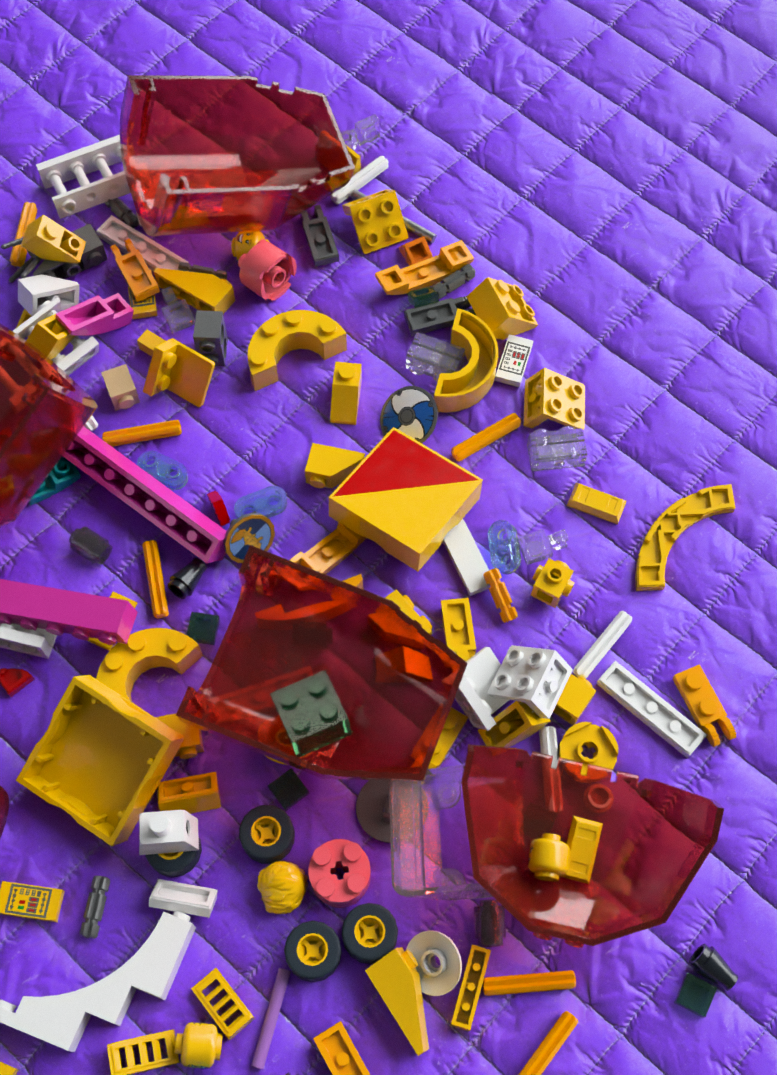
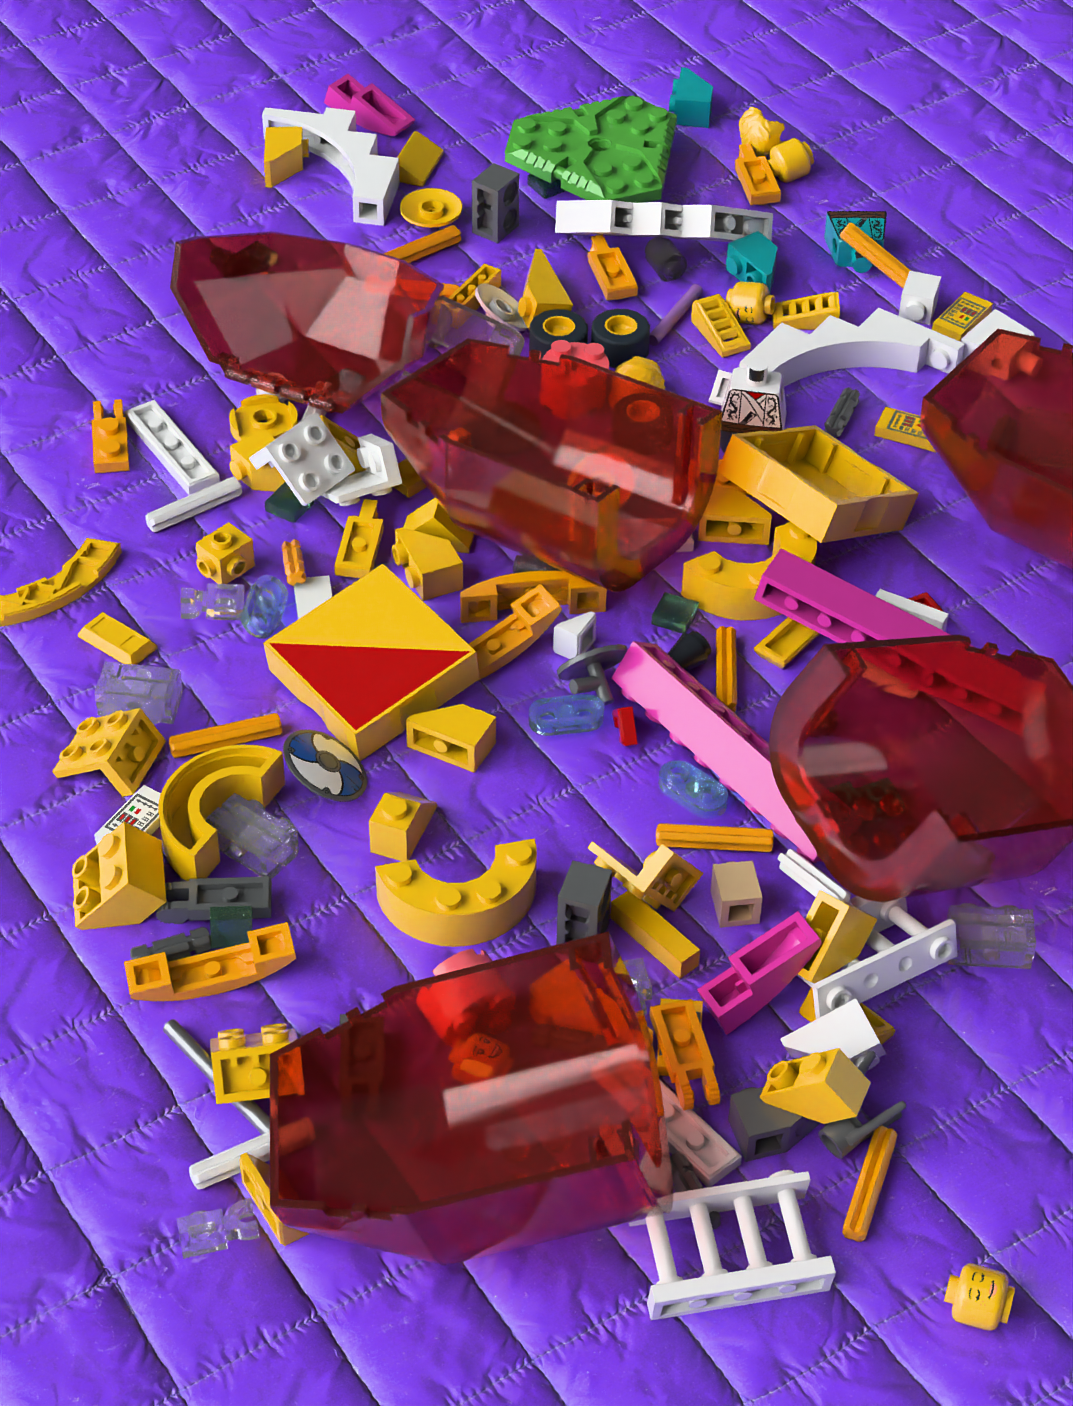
camera: 165 degrees left, 20 degrees down
brick [270,670,352,758] -> none
orange slope [398,236,433,266] -> none
yellow head [528,833,570,882] -> none
yellow tile [561,816,603,884] -> none

